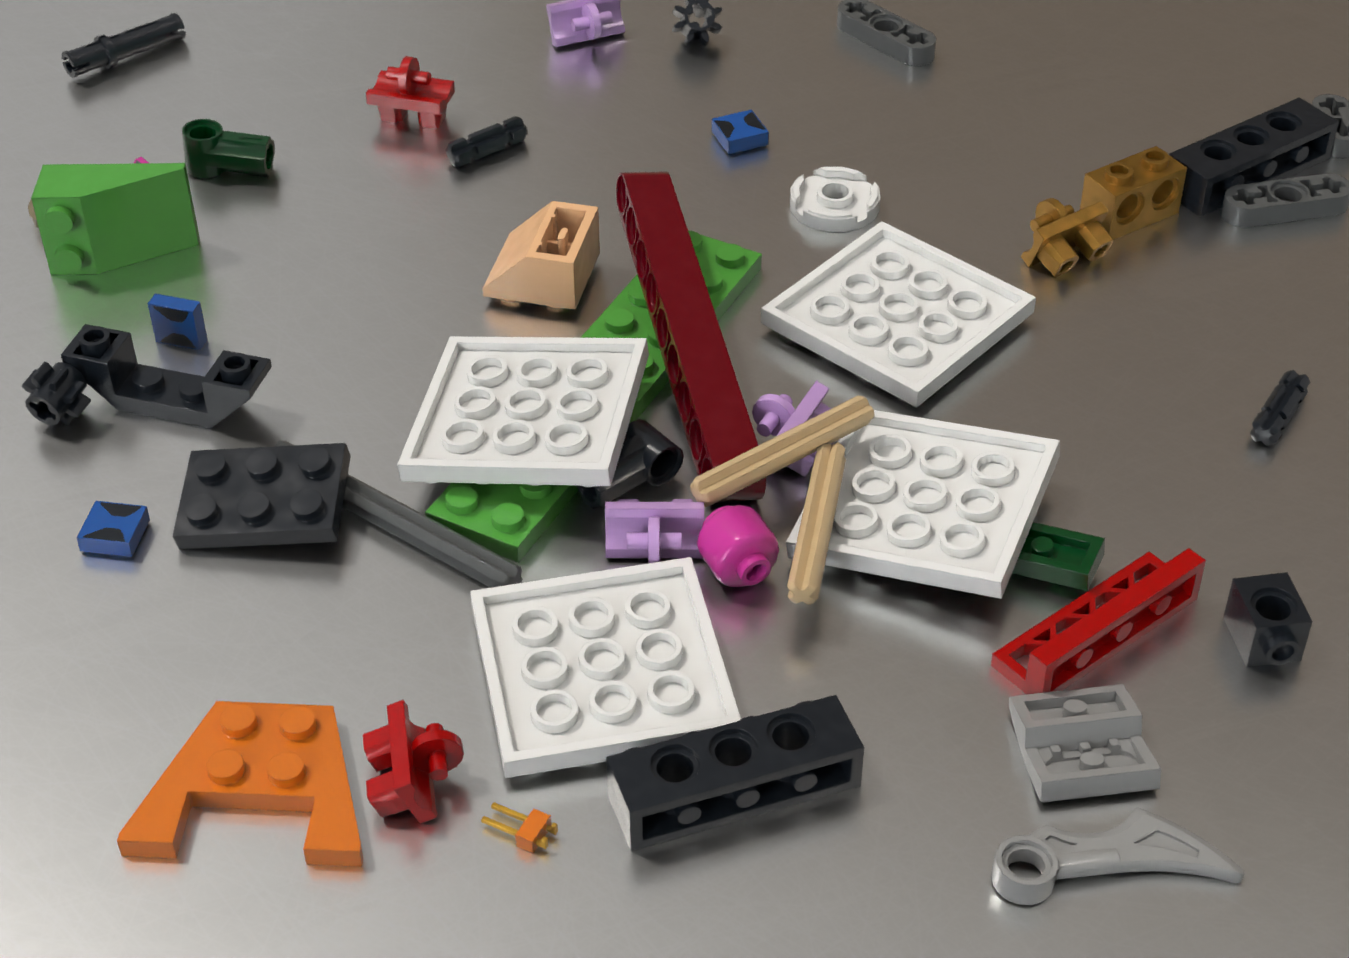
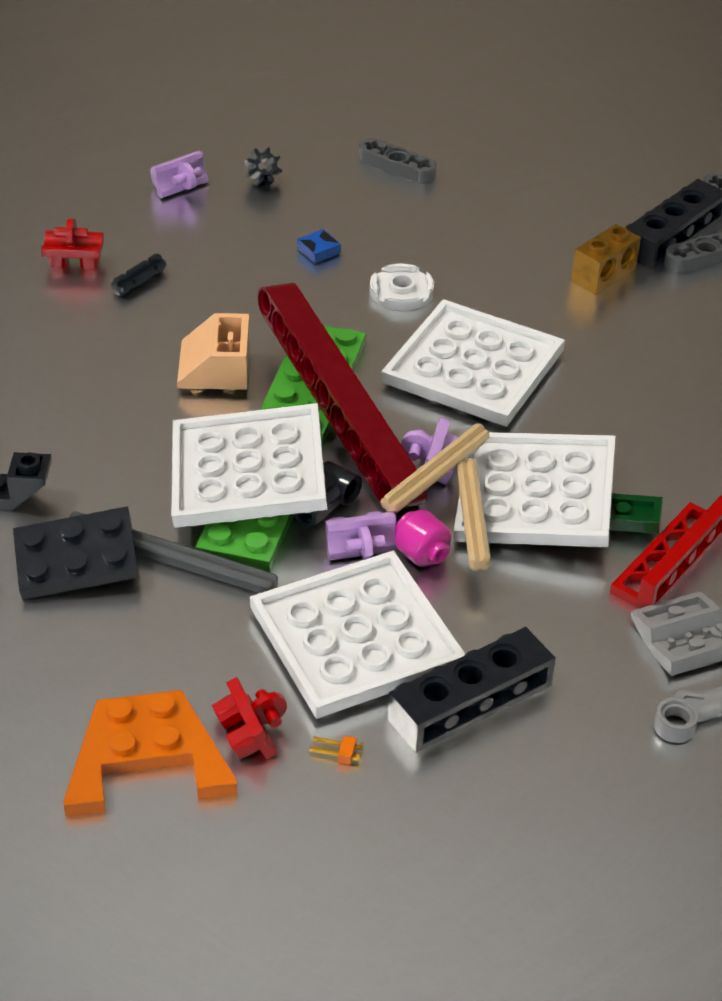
camera: 15 degrees left, 0 degrees up
pearl gold hips [1021,198,1113,278] -> none

